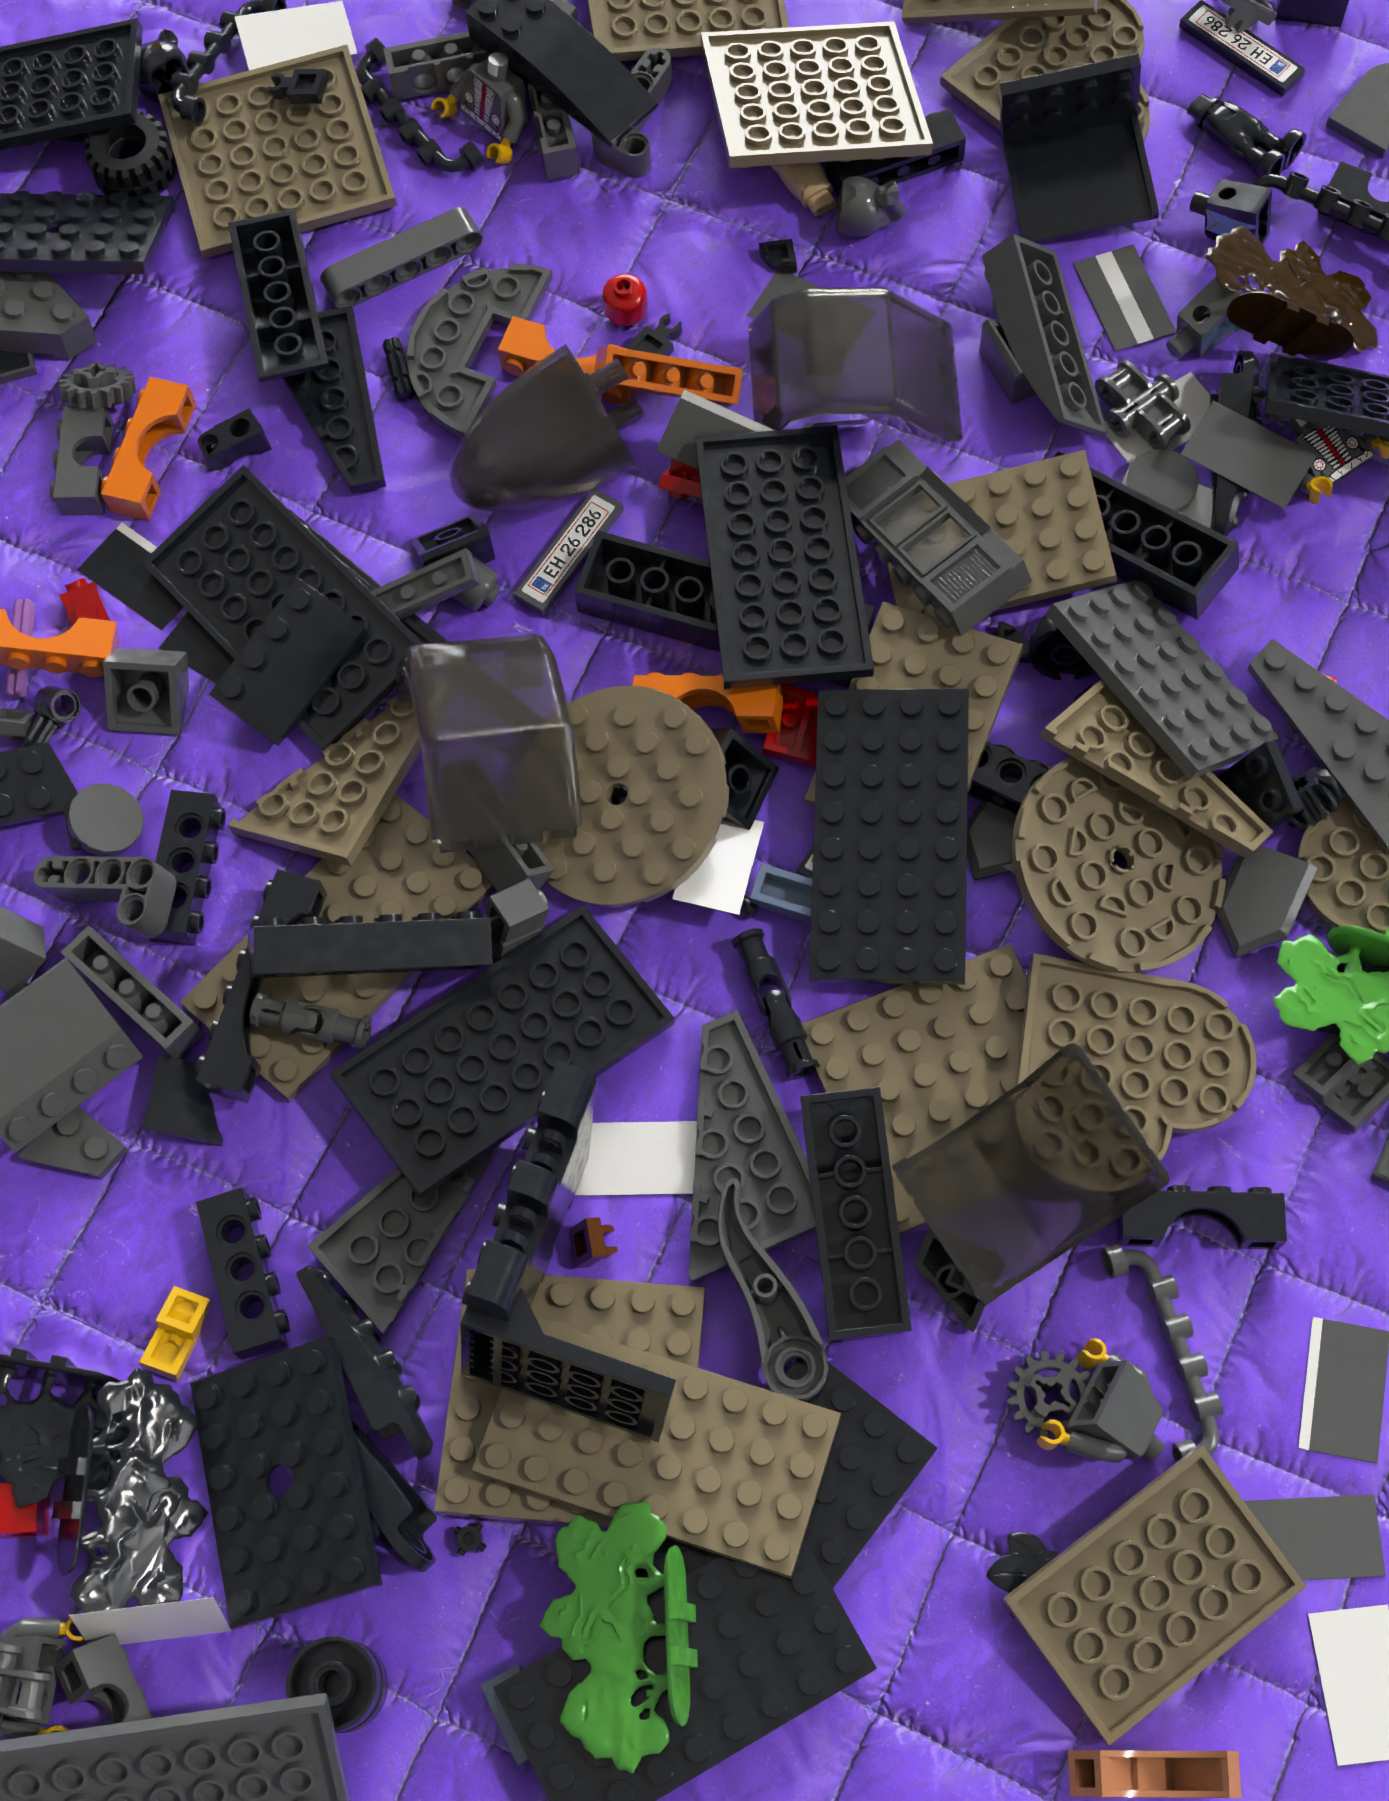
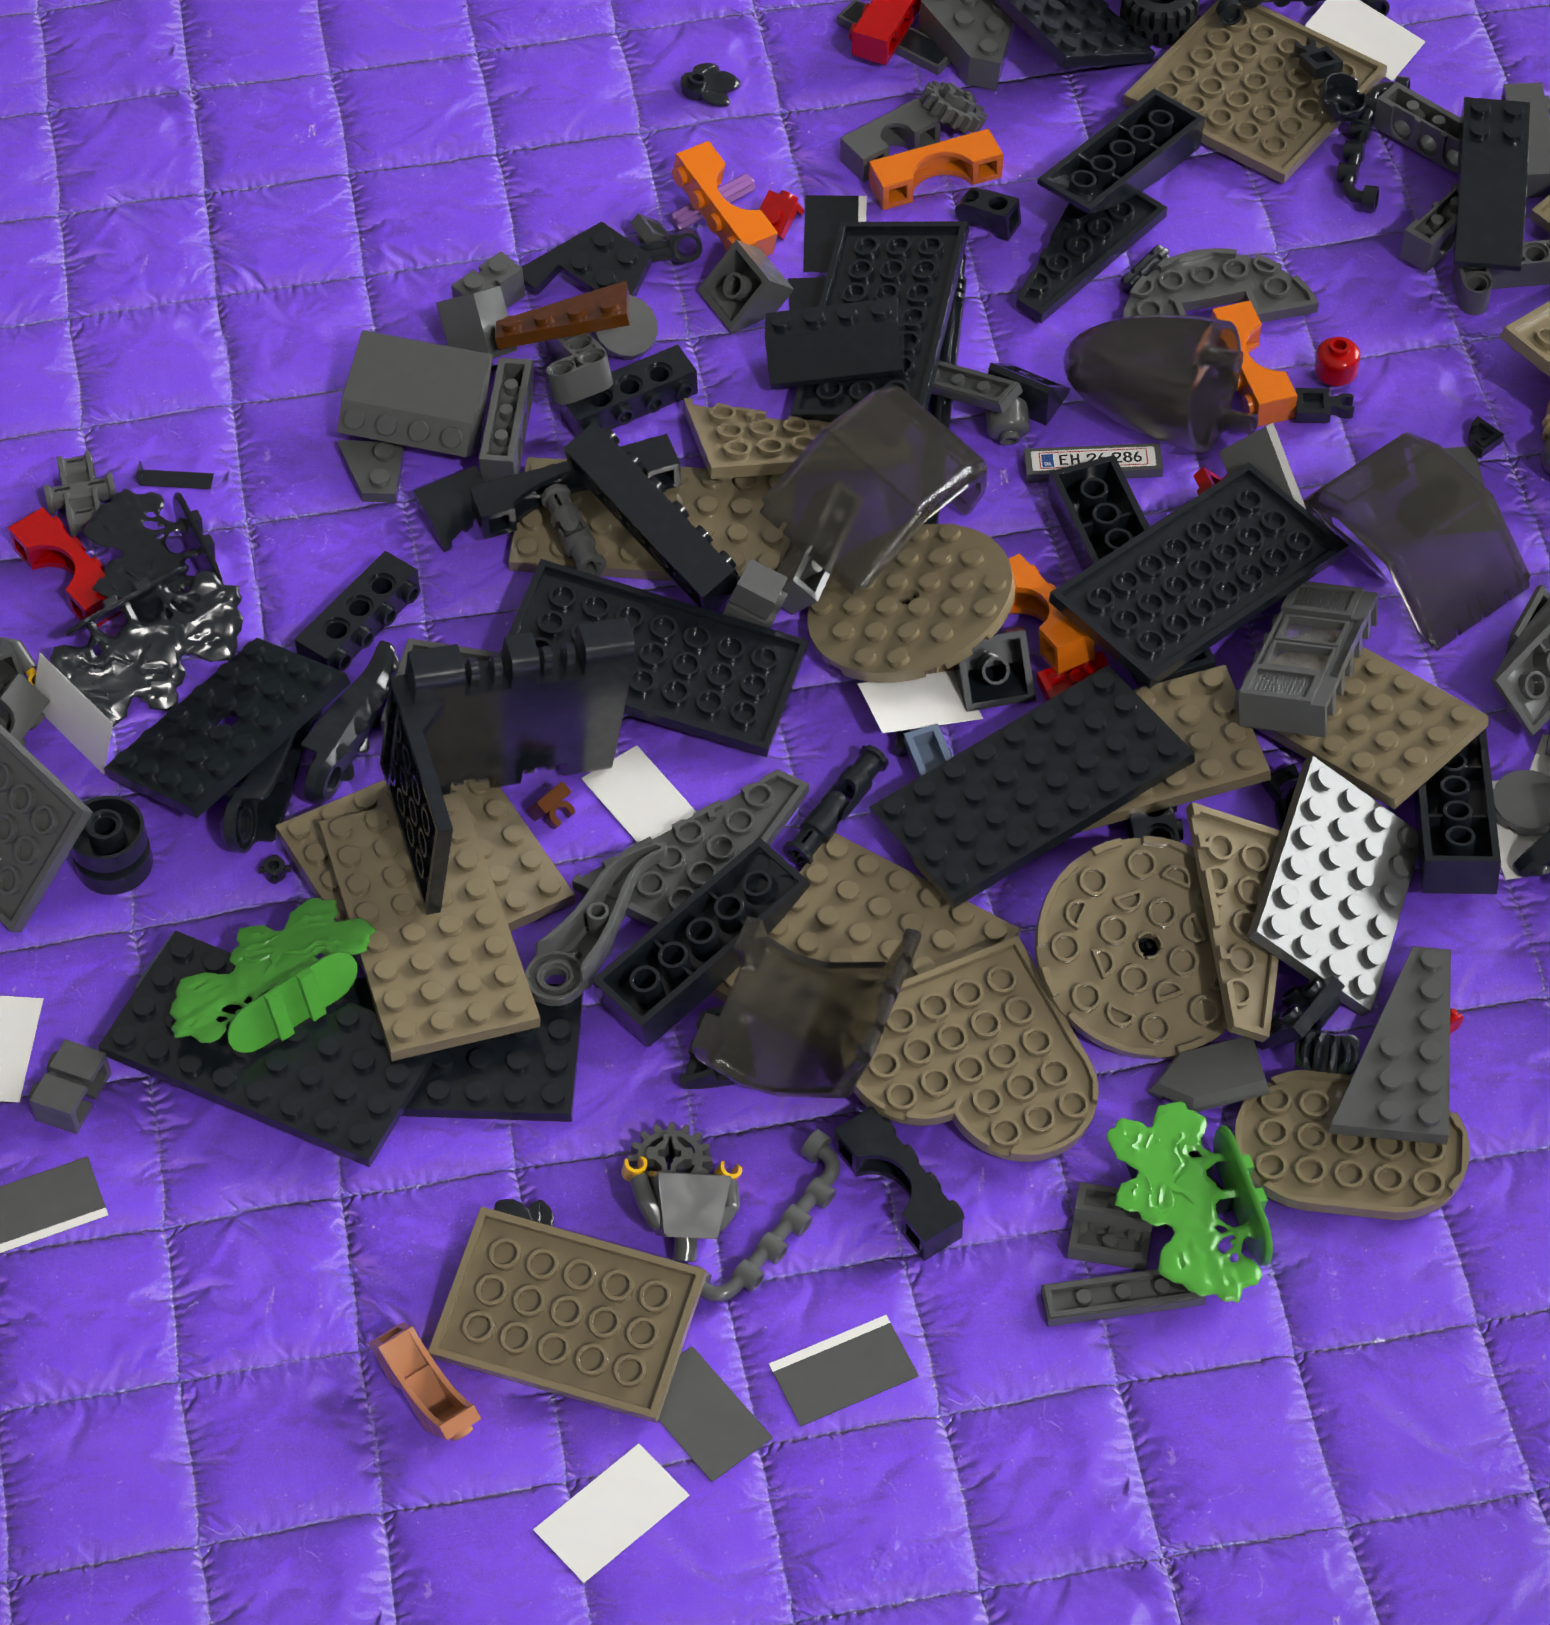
camera: 50 degrees right, 15 degrees down
yellow slope [139,1286,211,1382] -> none
dark grey beam [320,207,483,308] -> none
torso [431,52,529,164] -> none
orange brick [593,345,743,406] -> none
none -> reddish brown wing [495,280,630,349]
none -> black hair [1318,73,1367,123]

